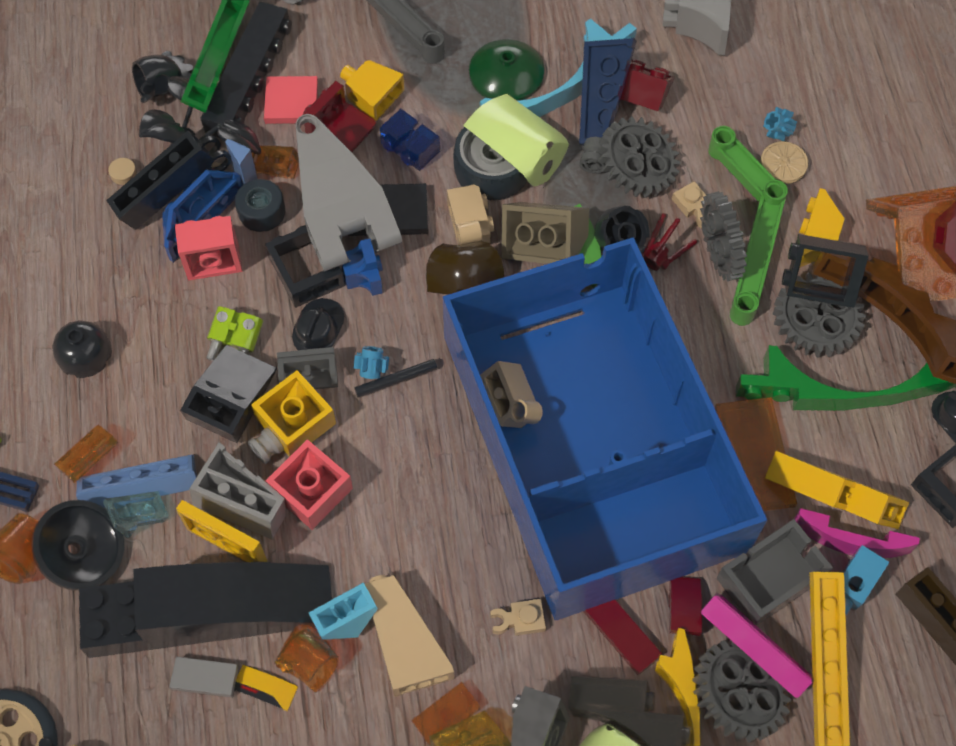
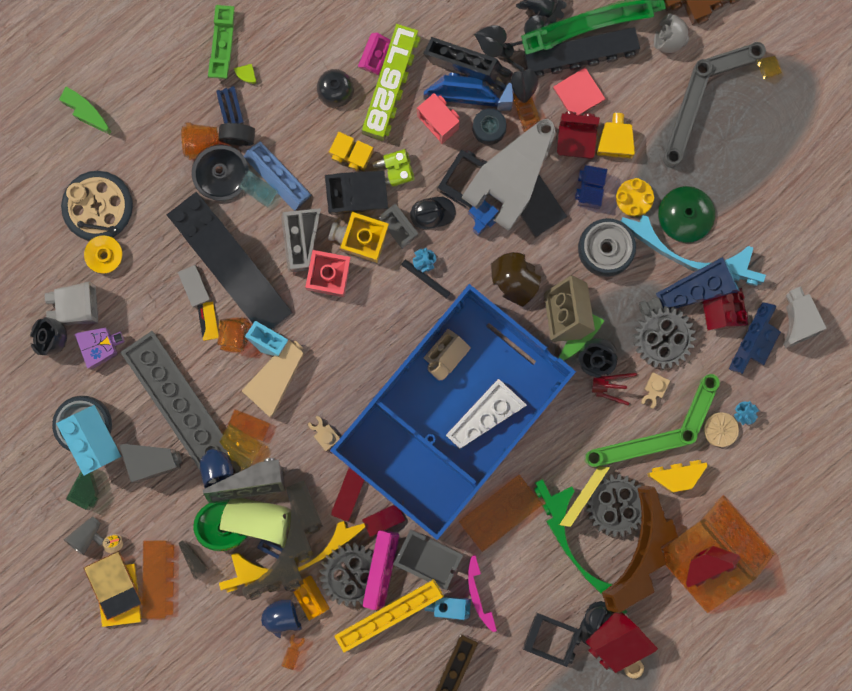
camera: 60 degrees right, 20 degrees up
clear orange plate [54,424,118,483] -> none
tan tile [108,158,137,185] -> none
yellow tile [176,500,268,562] -> none
tan hinge [447,185,494,245] -> none
yellowish green piece [463,94,569,187] -> none
dark grey gear [700,191,747,282] -> none
yellow slope [765,451,909,529] -> none
black window [782,234,869,308] -> none
none -> black tyre [218,123,255,146]
none -> yellow piece [329,131,373,172]
none -> dark pink slope [358,32,391,75]
none -> lime brick [362,24,421,141]
none -> white wing [446,379,527,449]
none -> light yellow sticker [560,466,610,527]
none -> yellow dish [616,178,654,217]
none -> dark blue bracket [729,302,781,374]

